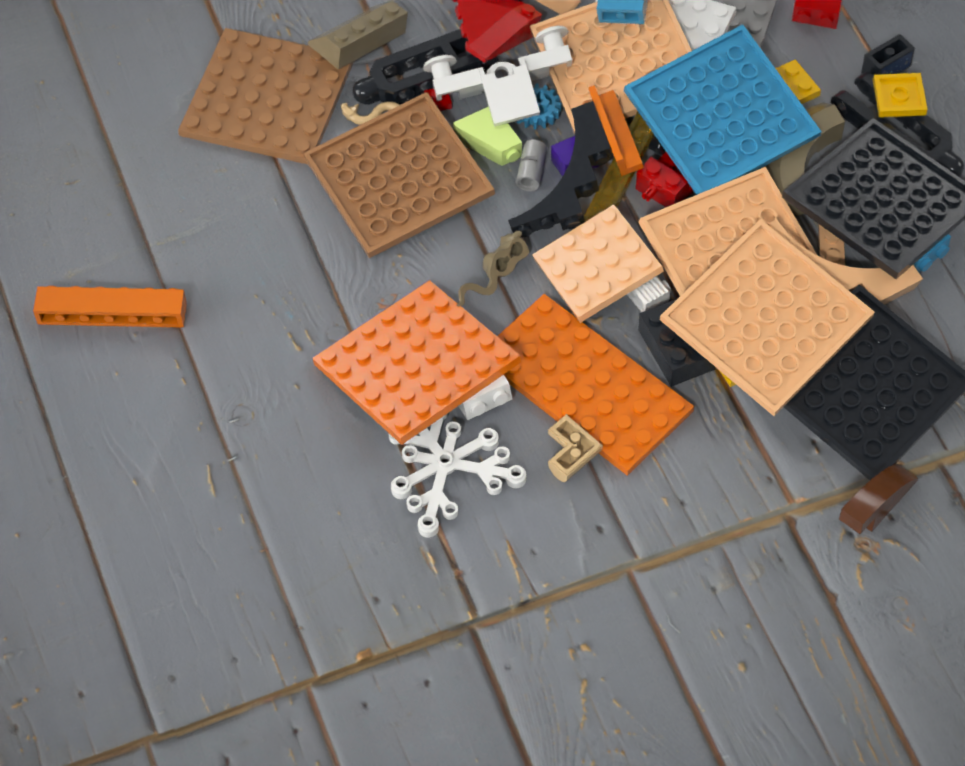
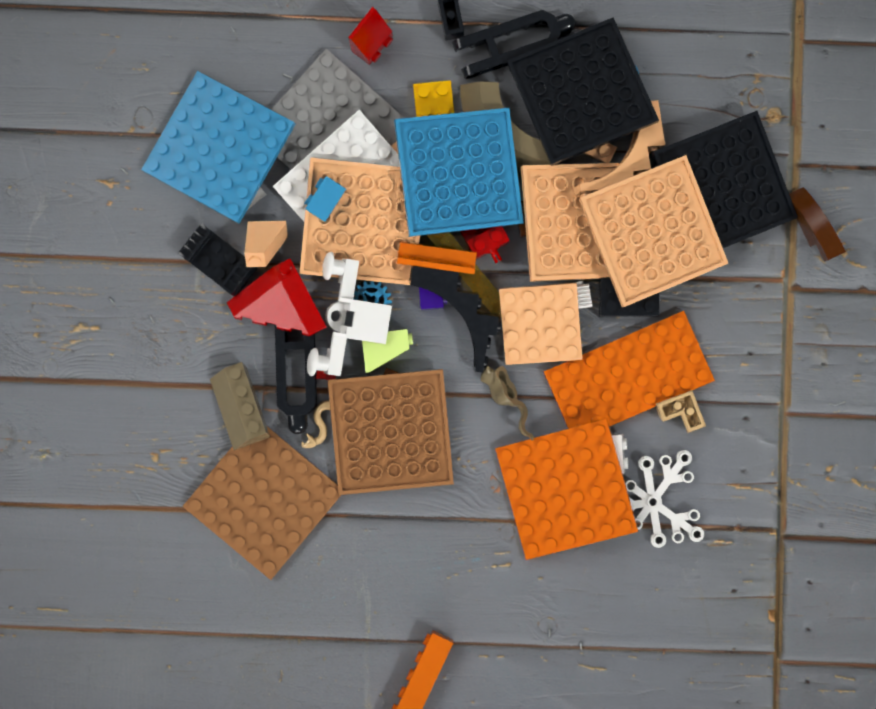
camera: 65 degrees left, 30 degrees up
light grey pin [516,140,547,191] -> none
yellow plate [873,73,928,117] -> none

